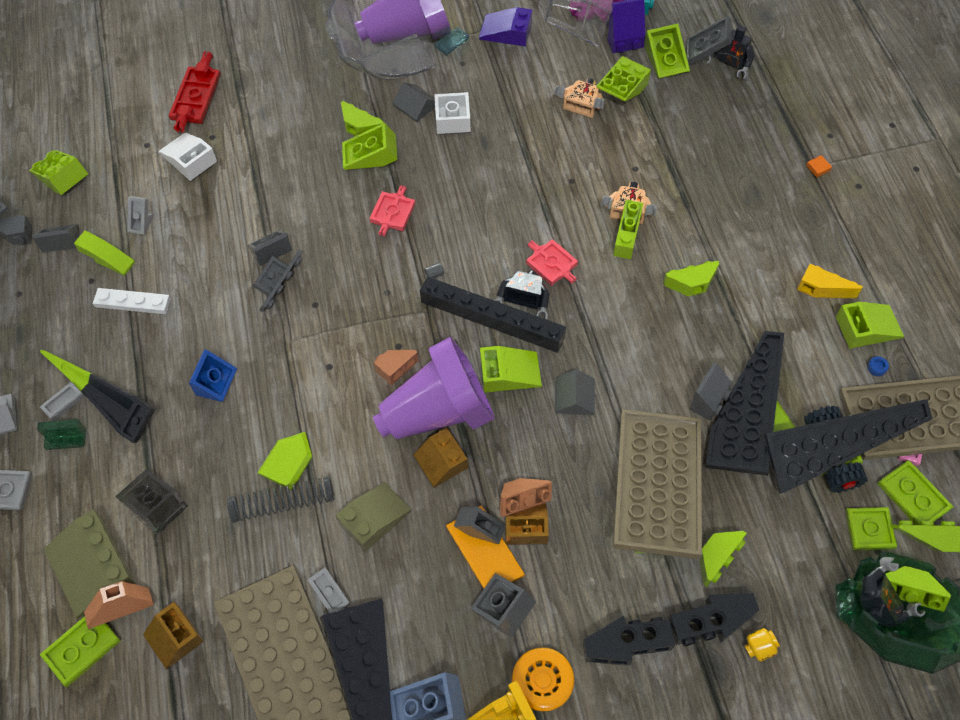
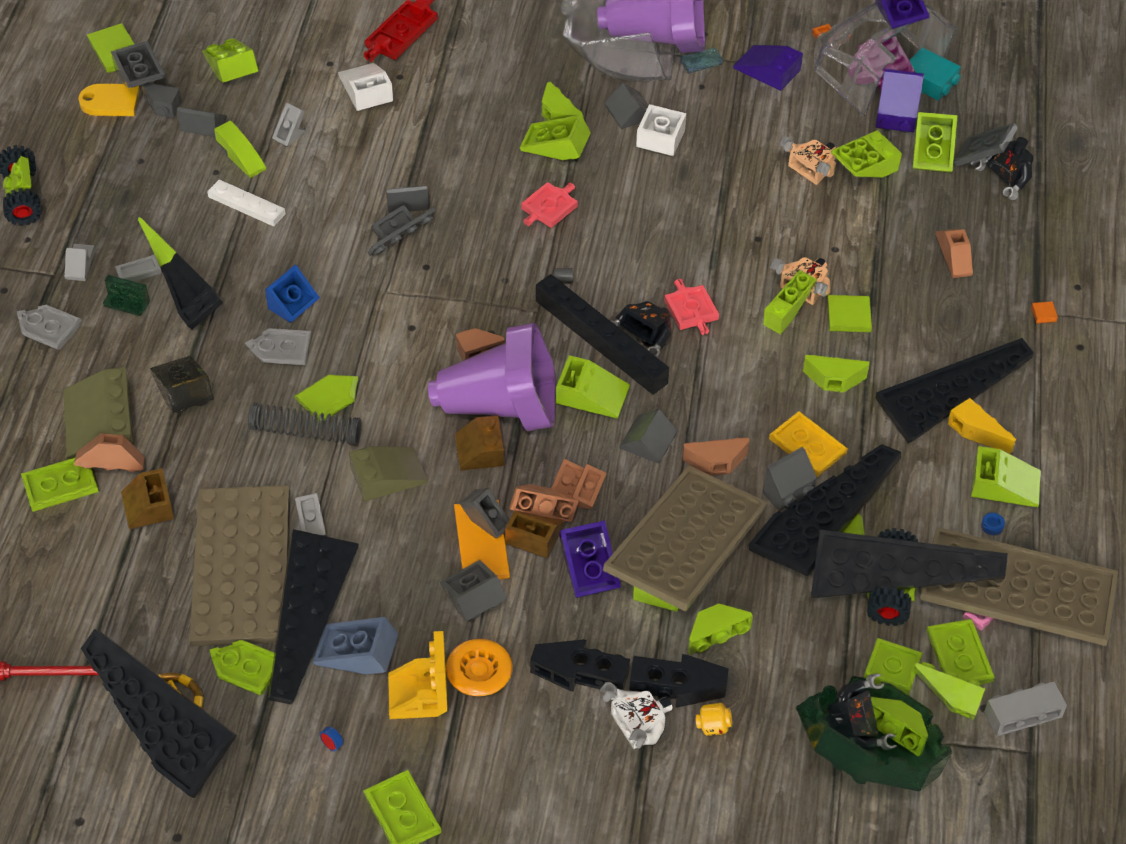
camera: 20 degrees right, 10 degrees down
none -> light grey tile [245,328,311,365]
none -> nougat slope [551,459,607,509]
none -> dark purple slope [558,520,621,598]
none -> white torso [600,682,672,749]
none -> nougat slope [682,437,750,476]
none -> yellow tile [769,411,848,477]
none -> lime tile [827,295,872,332]
none -> black wing [875,338,1034,443]
none -> nougat slope [935,229,973,278]

